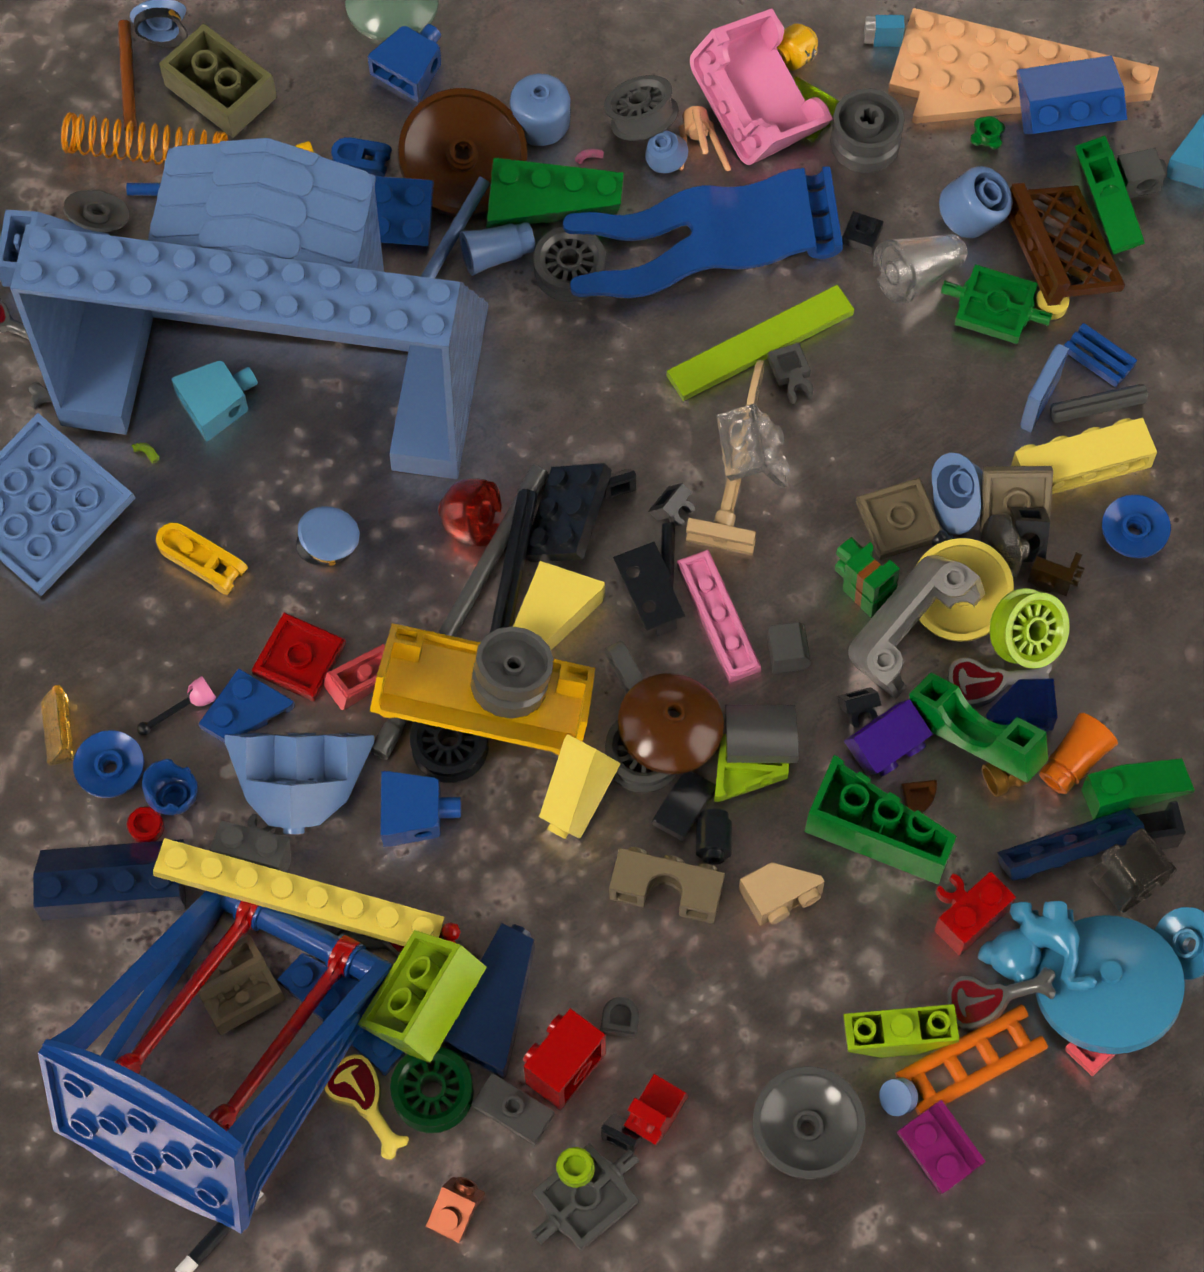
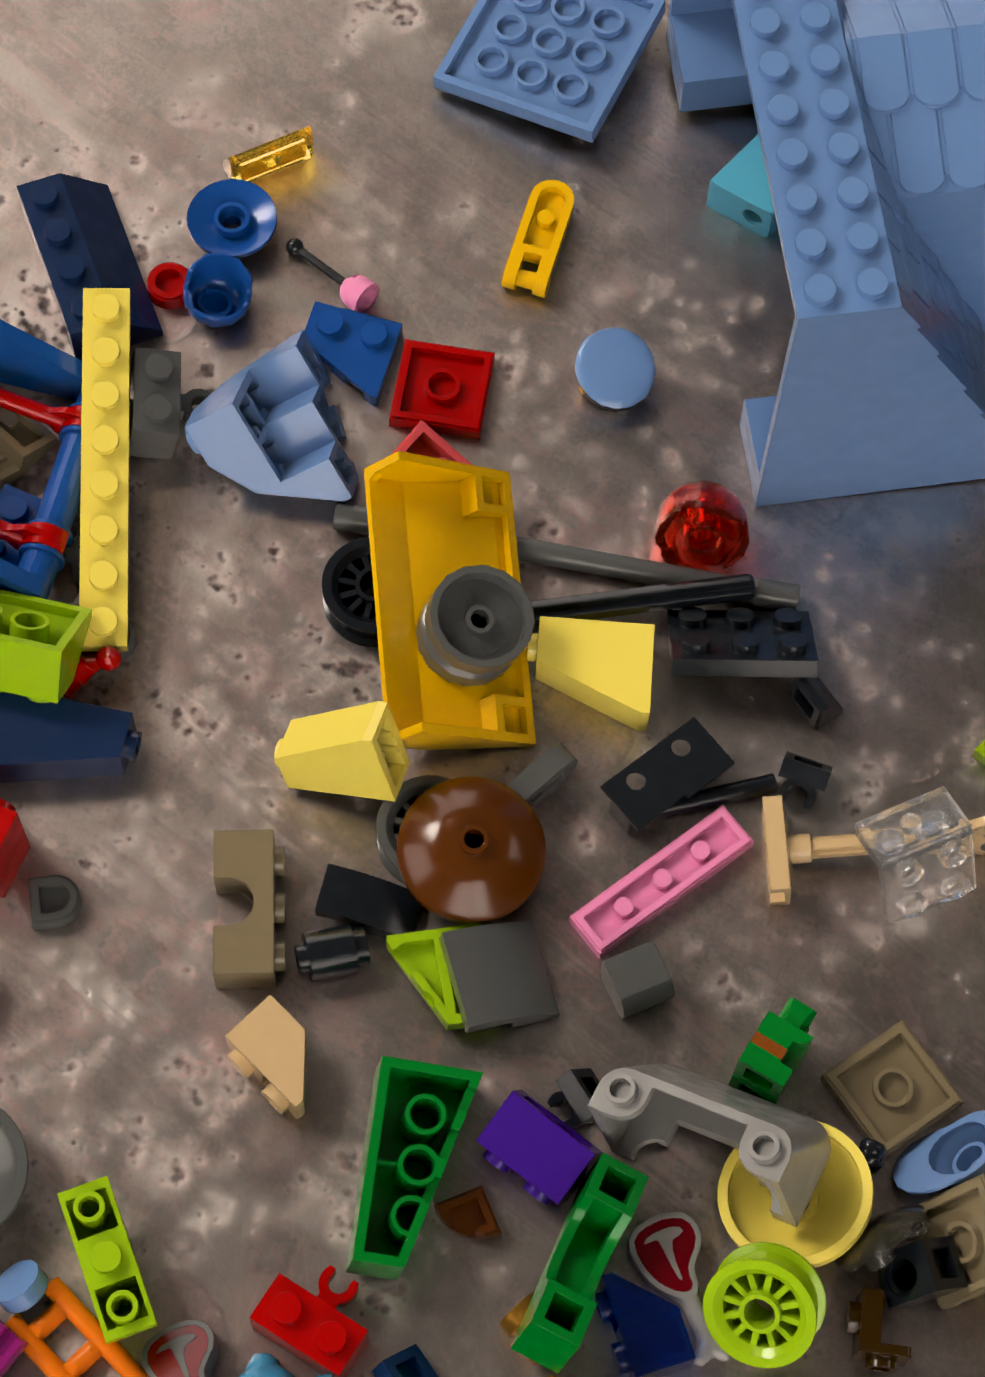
camera: 70 degrees right, 0 degrees up
lime leg [132,442,159,463] -> none
blue torso [381,771,461,847] -> none

